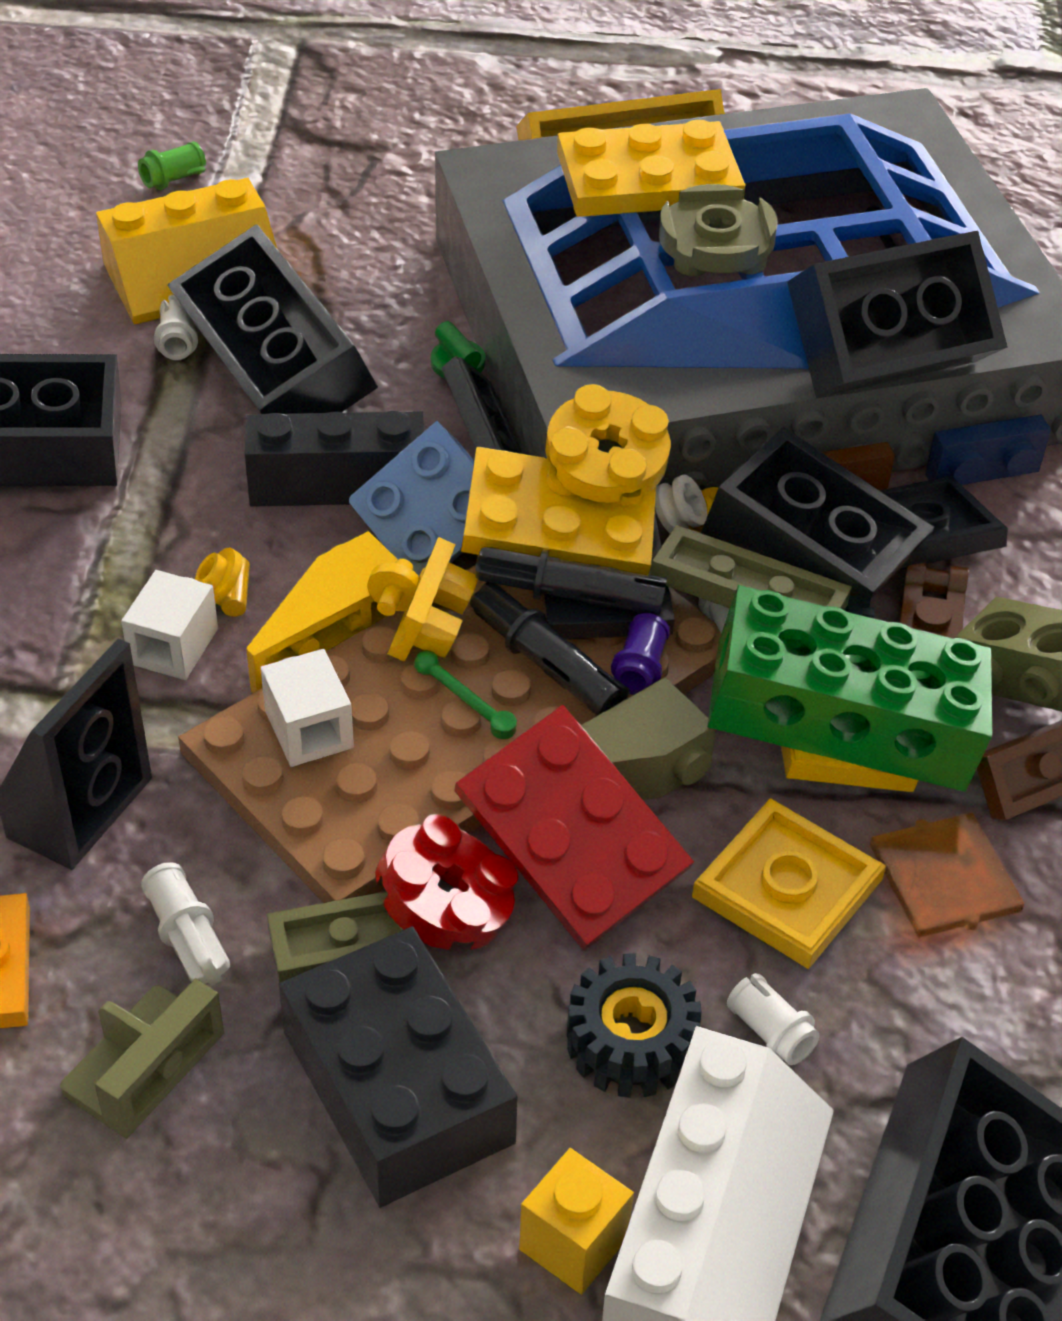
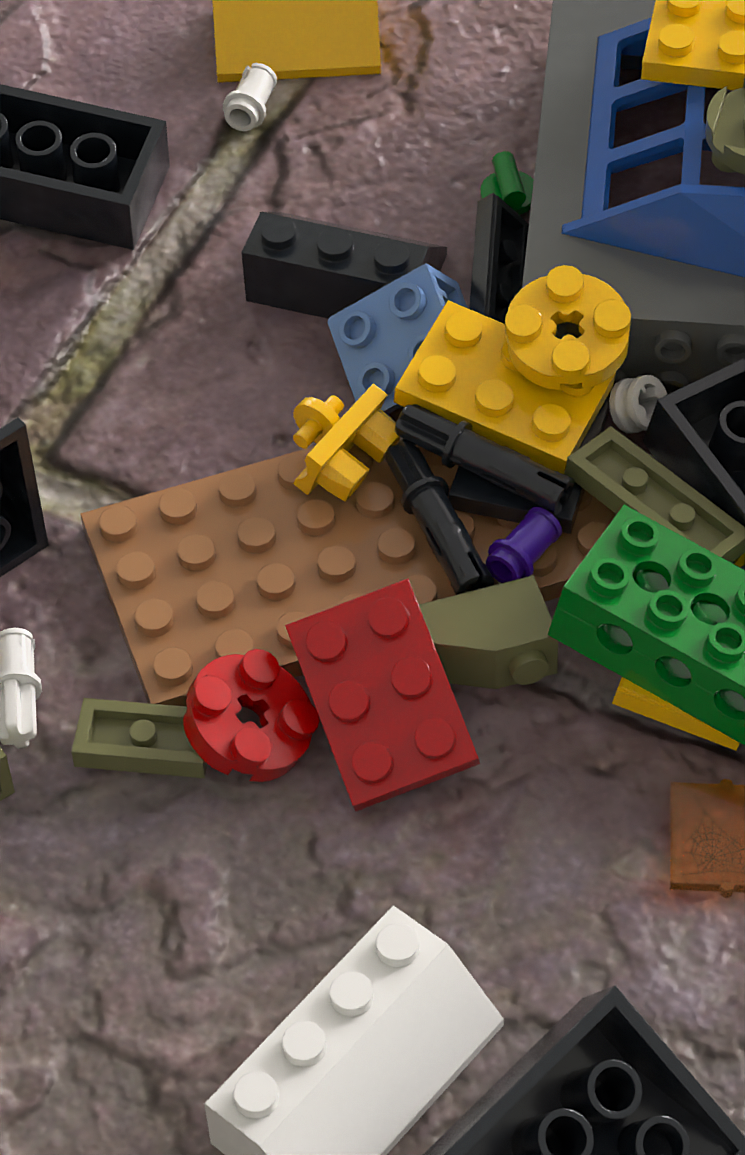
camera: 25 degrees right, 5 degrees up
white brick [121,570,218,680] -> none
black slope [167,224,378,414] -> none
yellow plate [195,547,250,617] -> none
yellow slope [246,531,398,693] -> none
white brick [261,649,354,767] -> none
black brick [278,926,518,1208] -> none
green hinge [414,650,517,739] -> none
yellow brick [519,1148,634,1295] -> none
black bush [566,953,702,1098] -> none
yellow plate [692,798,886,969] -> none
white pin [727,973,819,1065] -> none

